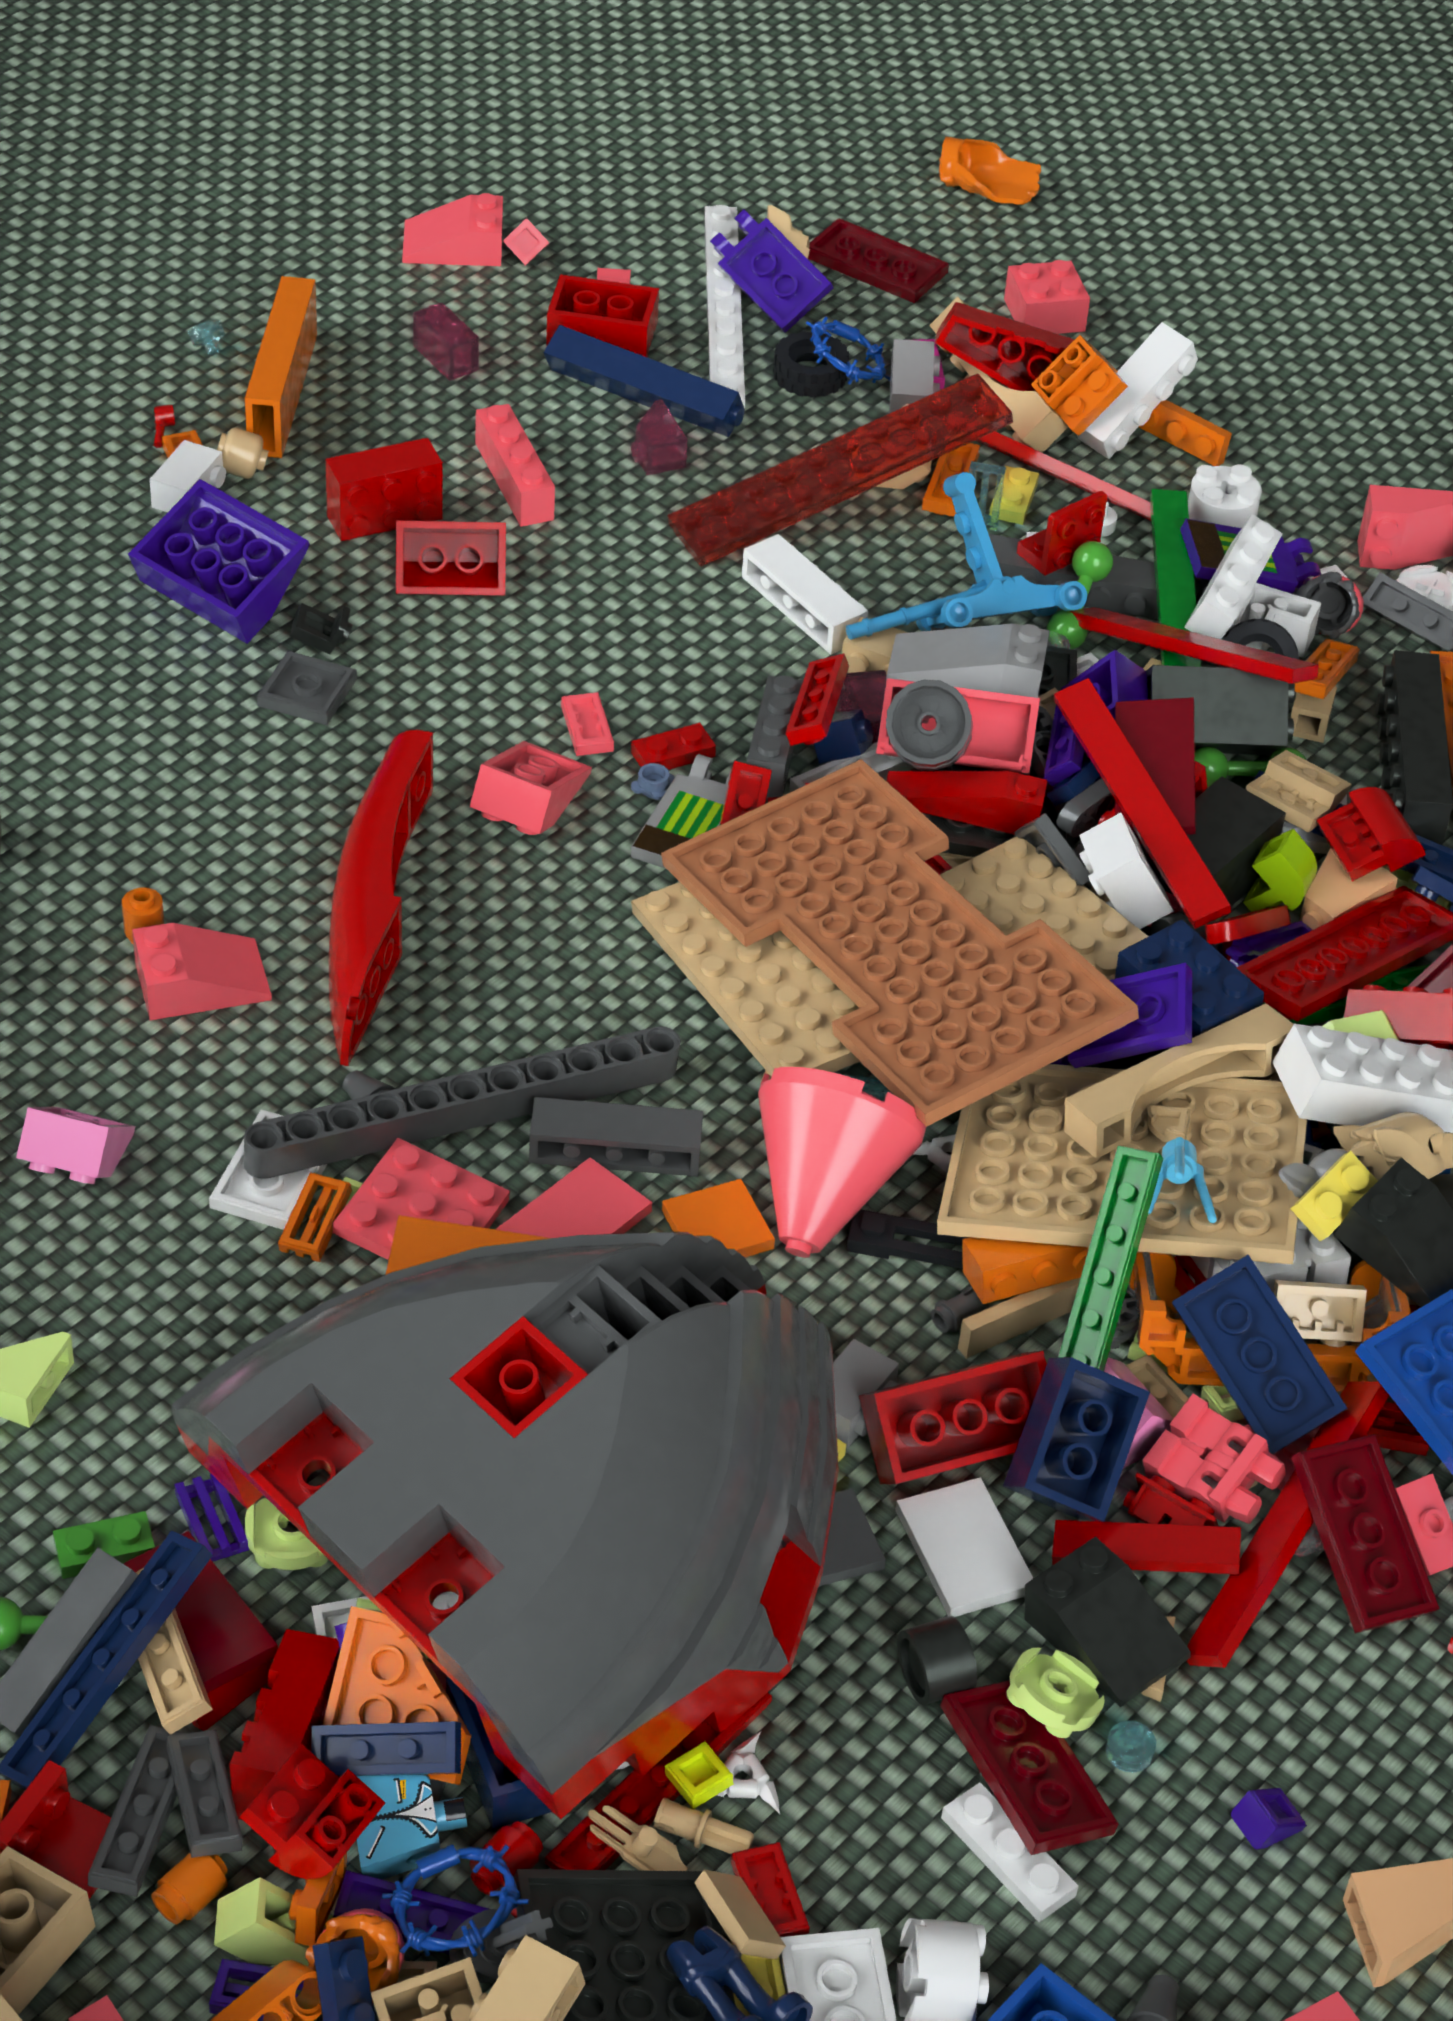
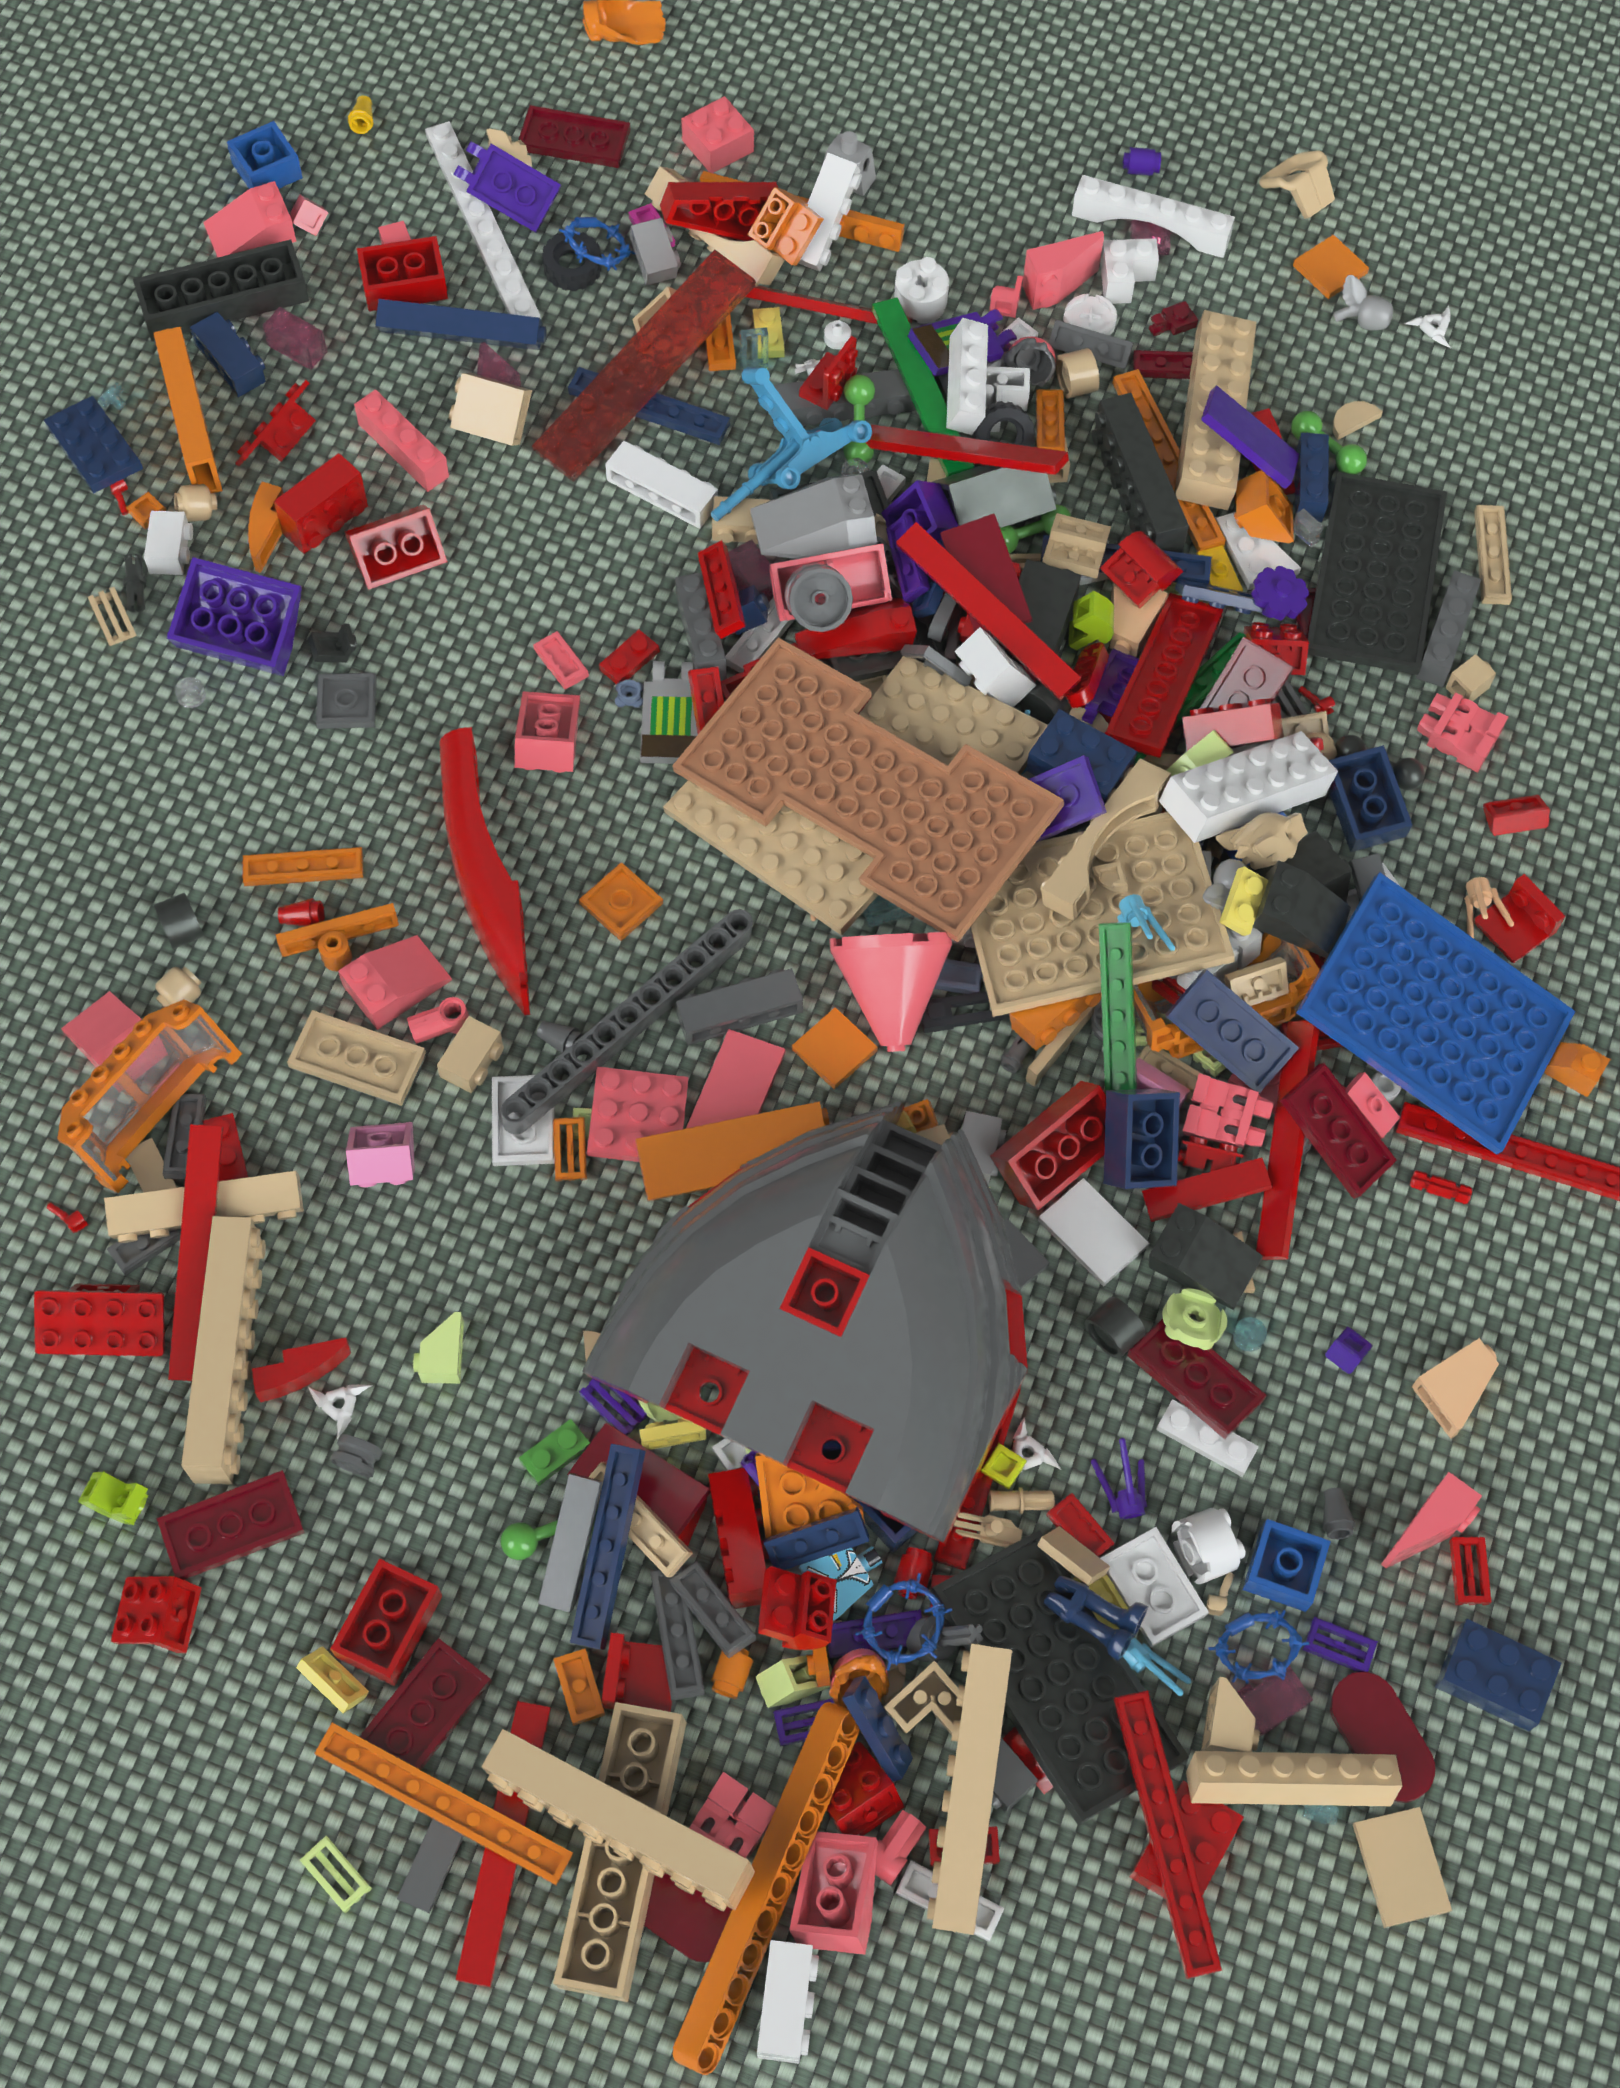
camera: 20 degrees left, 20 degrees up
none -> dark blue plate [44,396,143,494]
none -> tan tile [88,587,136,646]
none -> pearl dark grey pin [123,554,146,612]
none -> pearl dark grey brick [133,239,309,342]
none -> clear tile [175,677,206,708]
none -> dark blue brick [190,312,266,398]
none -> blue brick [227,121,303,189]
none -> red bracket [235,380,316,466]
none -> orange tile [243,847,364,886]
none -> orange slope [248,481,284,573]
none -> orange tile [275,903,399,957]
none -> red cone [278,898,325,927]
none -> tan plate [287,1010,426,1106]
none -> yellow cone [347,95,374,134]
none -> coral piece [407,997,470,1044]
none -> tan brick [437,1016,504,1093]
none -> tan brick [449,373,532,446]
none -> dark blue plate [568,367,730,445]
none -> orange tile [579,862,663,941]
none -> light yellow plate [639,1418,706,1450]
none -> light grey torso [822,131,876,196]
none -> sand blue tile [934,959,982,994]
none -> coral panel [989,276,1023,318]
none -> tan piece [1056,348,1099,399]
none -> dark purple plant [1091,1437,1147,1519]

